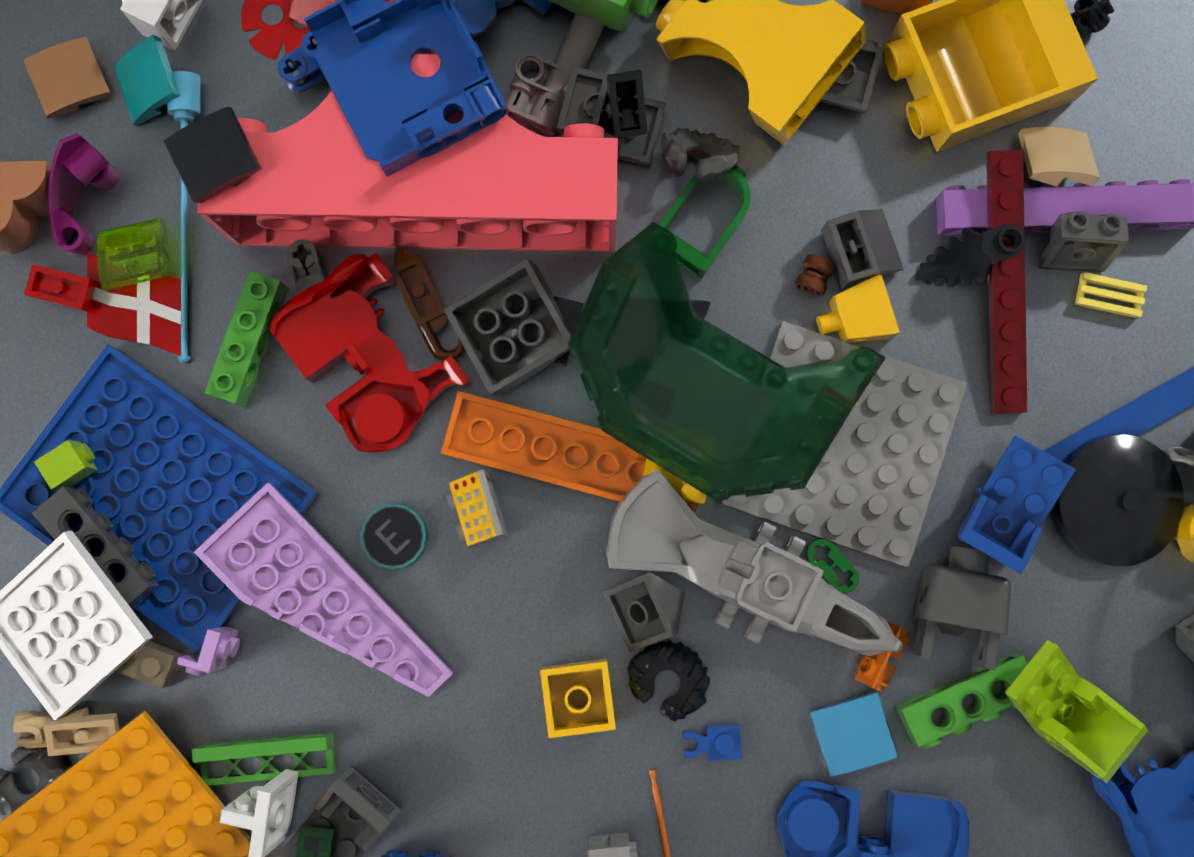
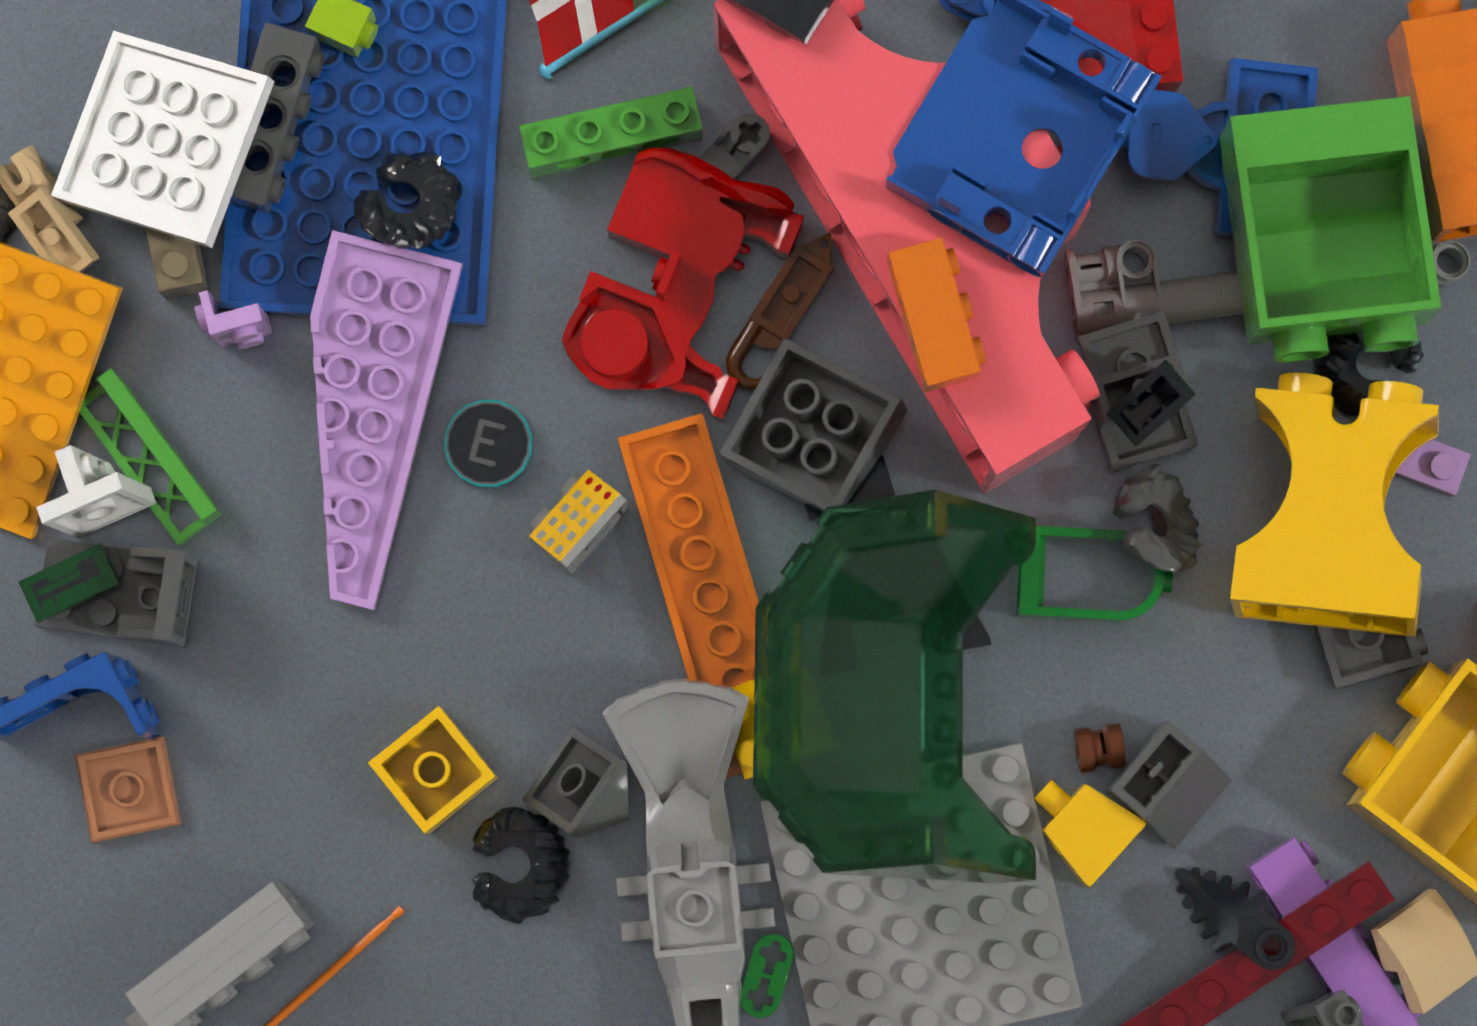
camera: 55 degrees right, 0 degrees up
blue plate [683,724,742,761] -> none
none -> black piece [354,151,460,249]
none -> orange brick [886,238,986,392]

